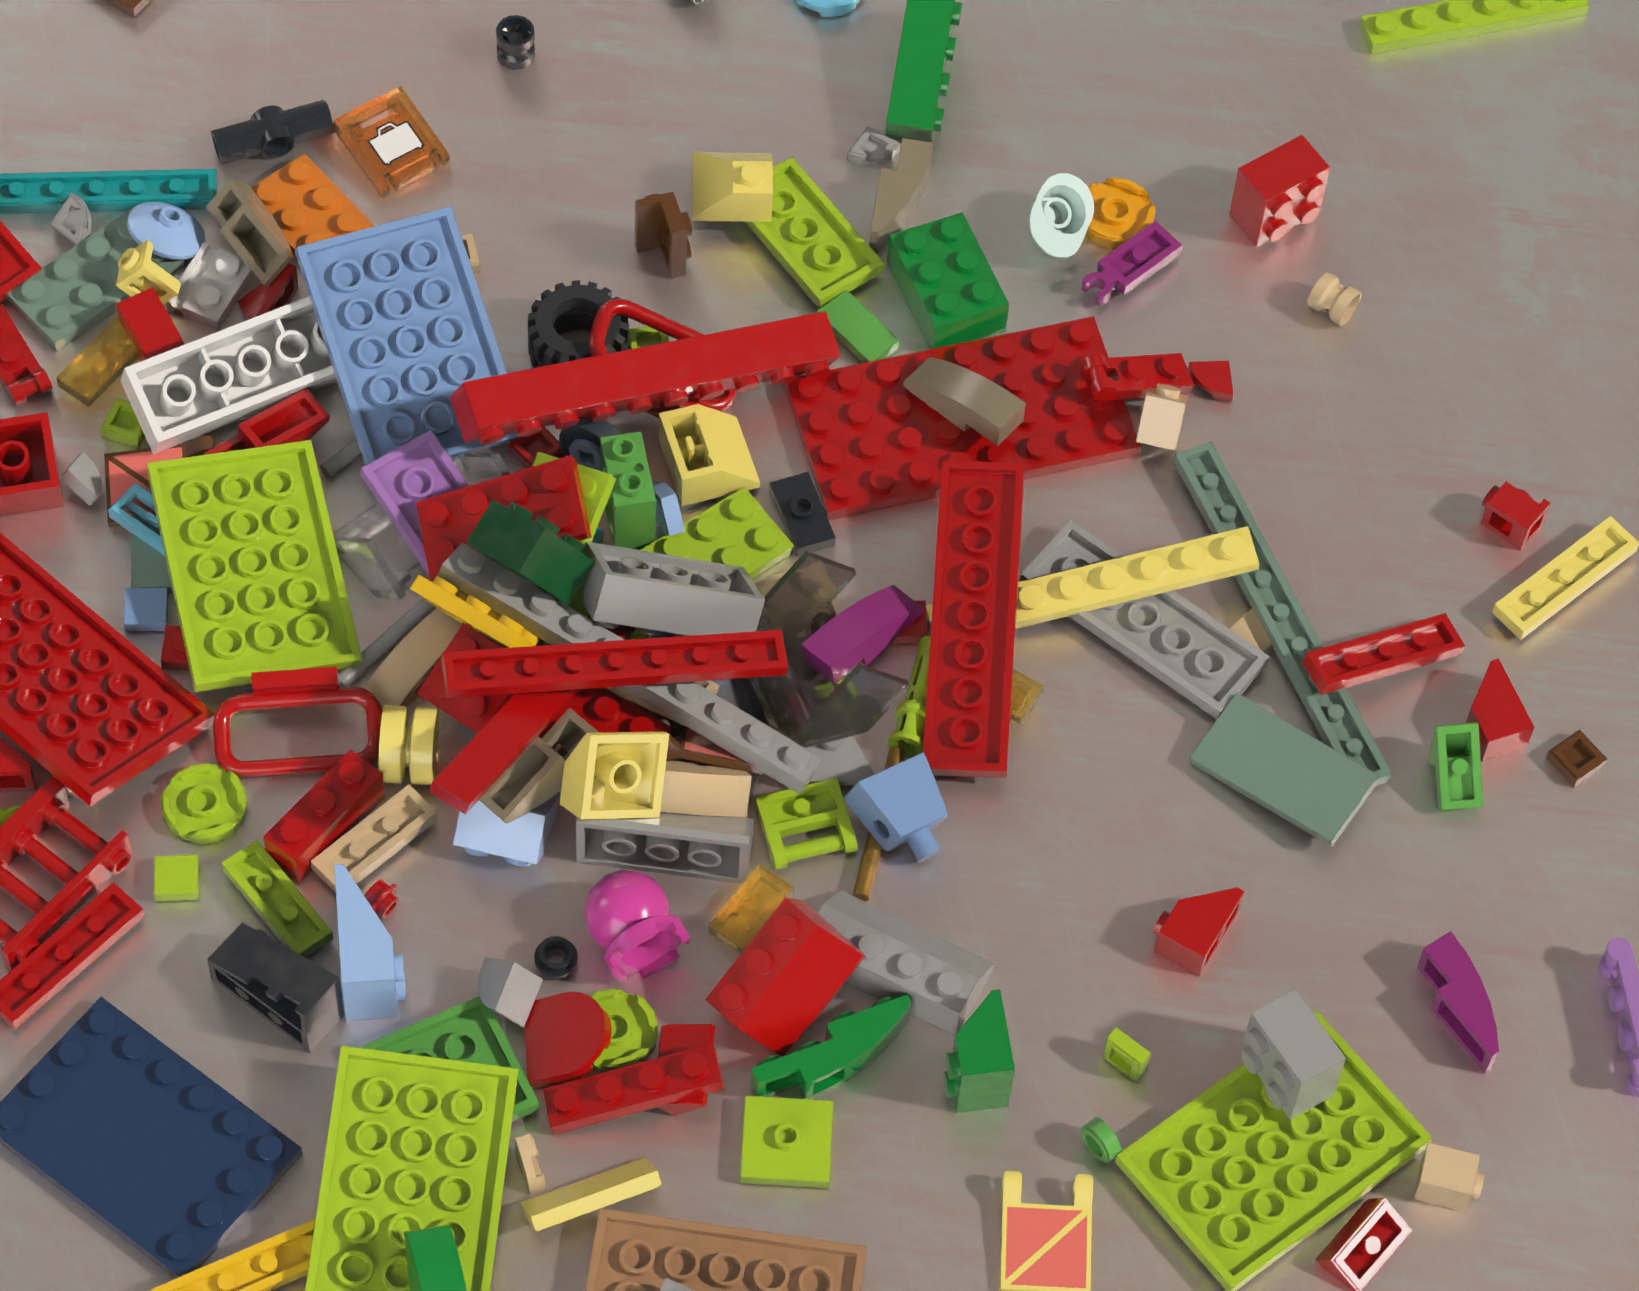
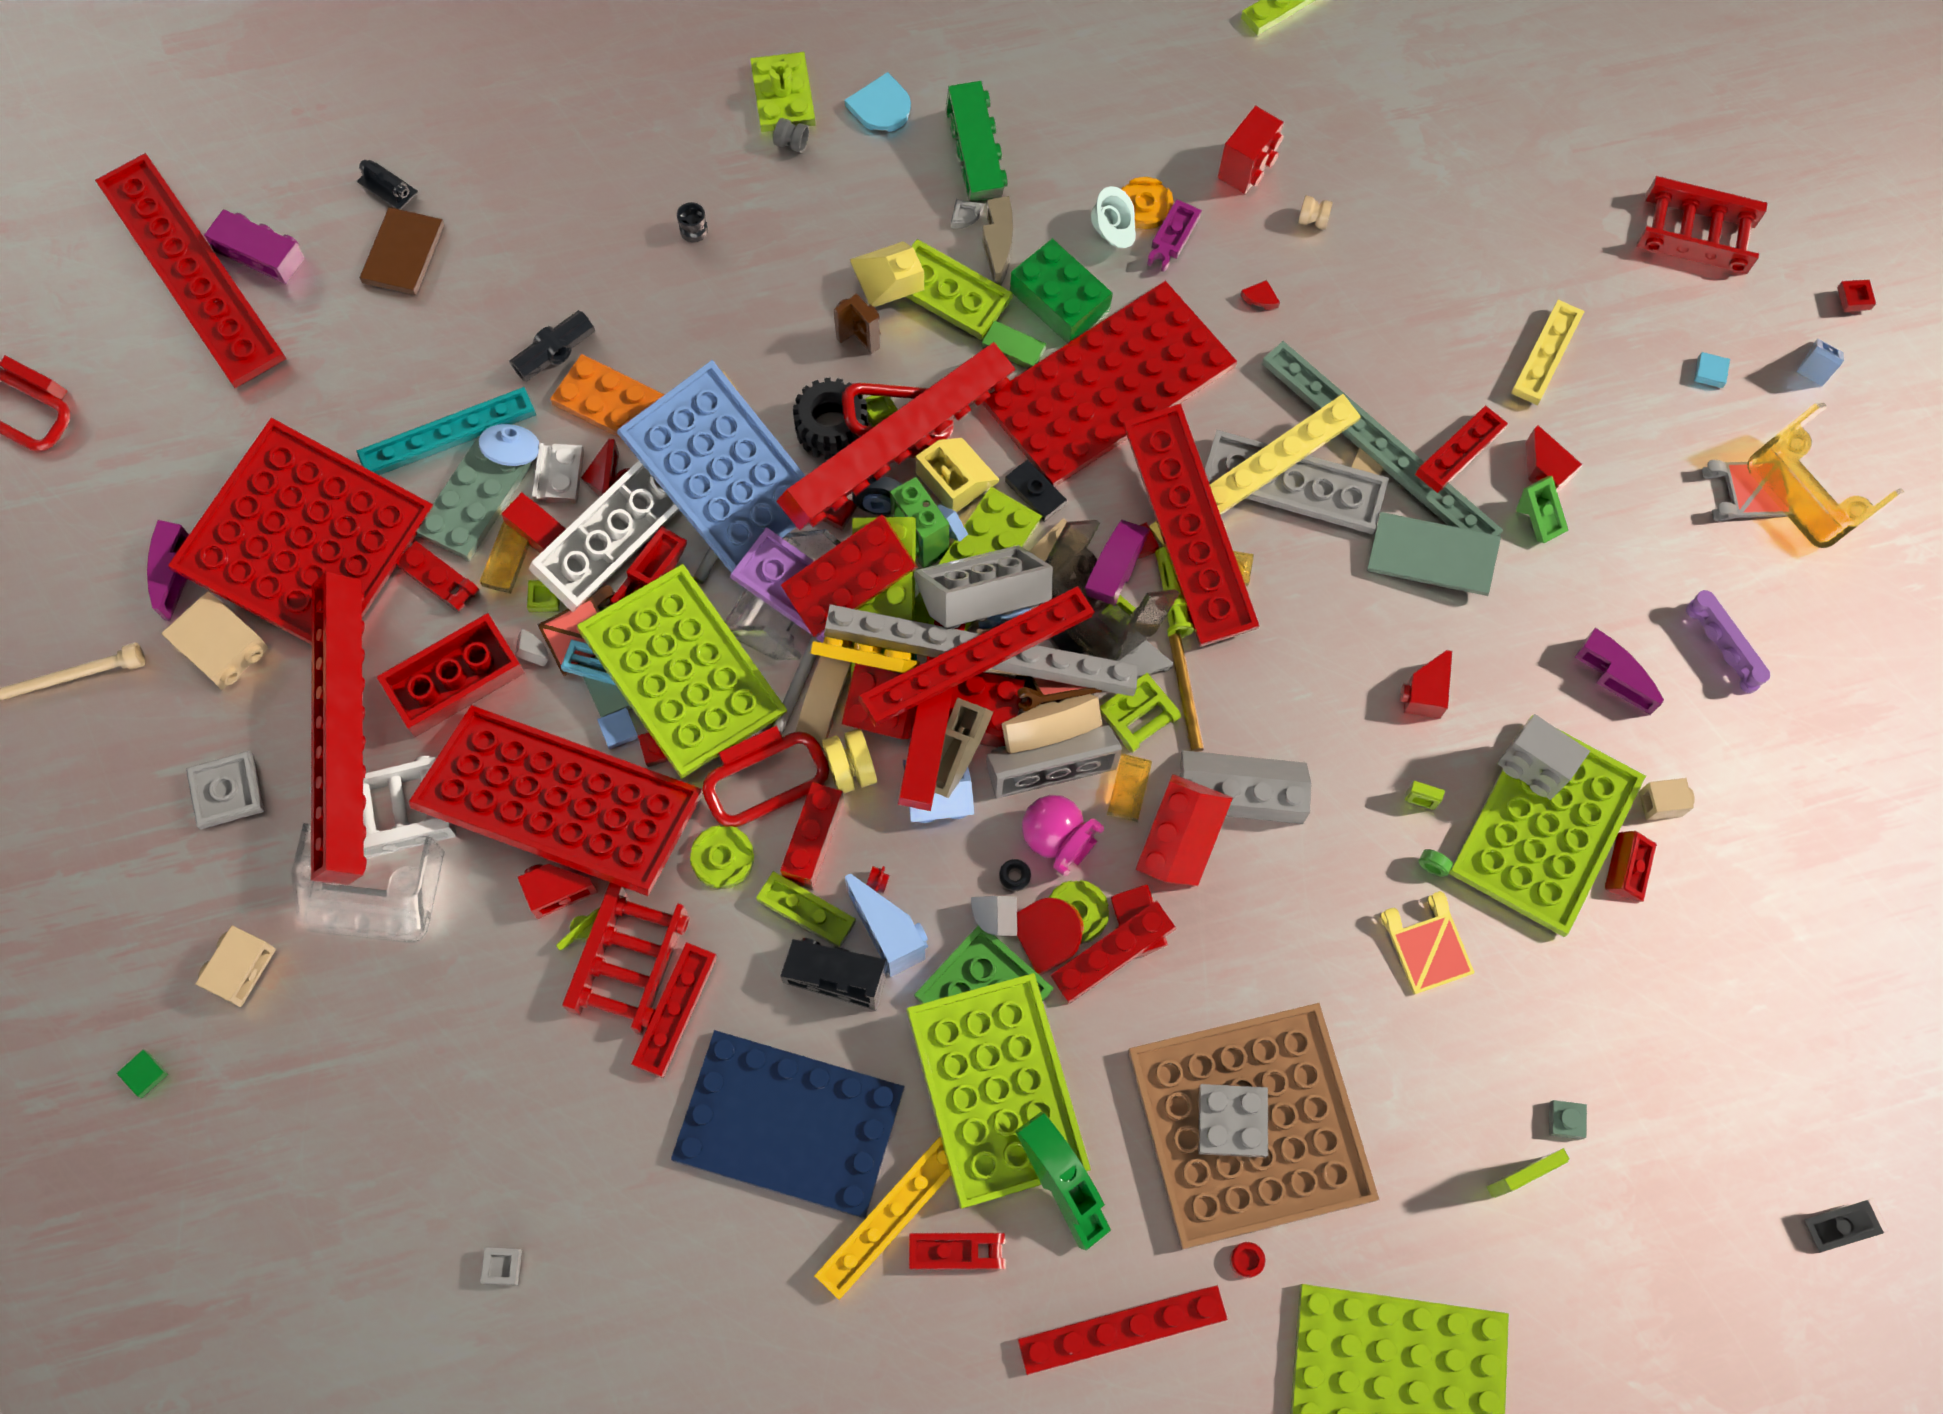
camera: 20 degrees left, 10 degrees up
light grey tile [49,193,92,245] -> none
light yellow bracket [116,240,181,304] -> none
lime tile [154,855,199,901] -> none
dark tan slope [206,178,294,286] -> none
tan plate [311,784,438,893] -> none
clear orange container [334,86,451,198] -> none
dark green brick [466,500,595,606] -> none
tan tile [515,1133,546,1195] -> none
light yellow tile [521,1157,661,1231] -> none
light yellow slope [560,732,669,819] -> none
lime plate [740,1096,834,1189] -> none
green slope [750,994,911,1099] -> none
medium blue torso [844,753,947,862] -> none
dark tan slope [903,357,1026,446] -> none
green slope [943,990,1015,1113] -> none
red plate [1081,353,1195,401] -> none
tan brick [1136,384,1188,450] -> none
red brick [1481,481,1551,551] -> none
reddish brown tile [1546,729,1608,787] -> none

